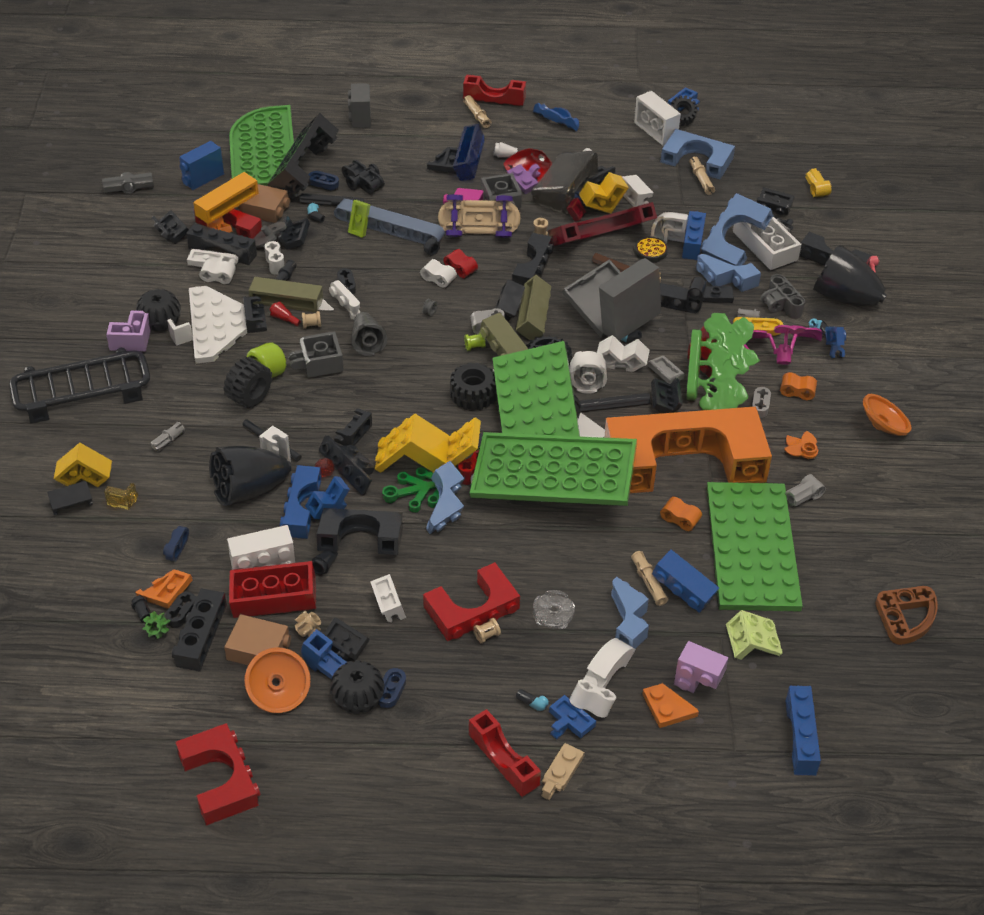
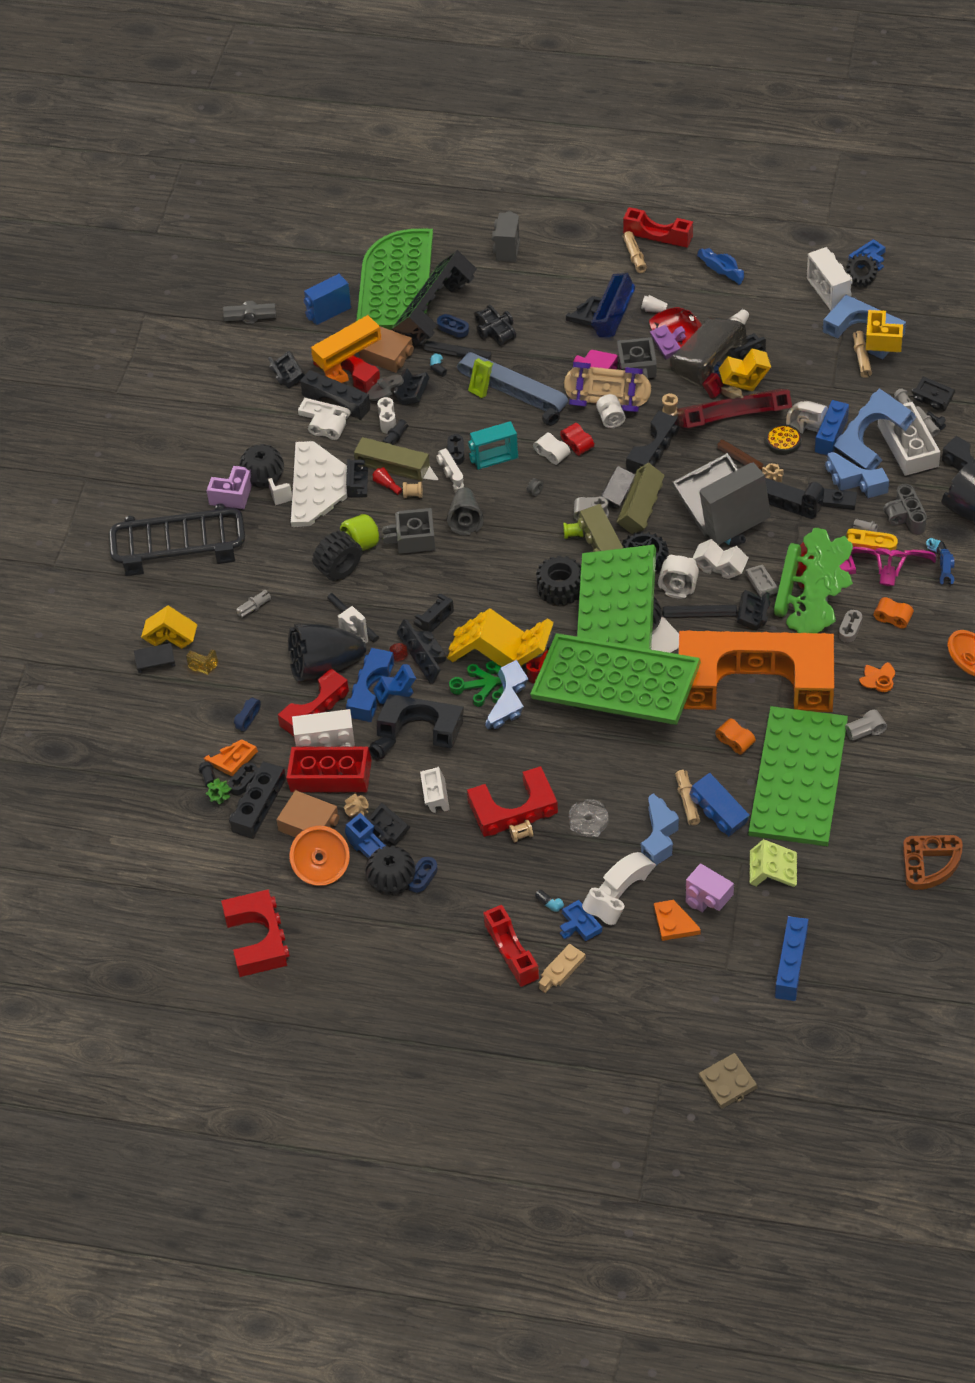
camera: 15 degrees right, 5 degrees up
white hinge [622,175,653,207] -> none
none -> red arch [278,669,349,736]
none -> teal window [468,421,518,470]
none -> white wheel [596,394,625,428]
none -> dark tan plate [699,1053,757,1109]
none -> dark tan piece [721,385,743,399]
none -> yellow brick [865,310,903,352]

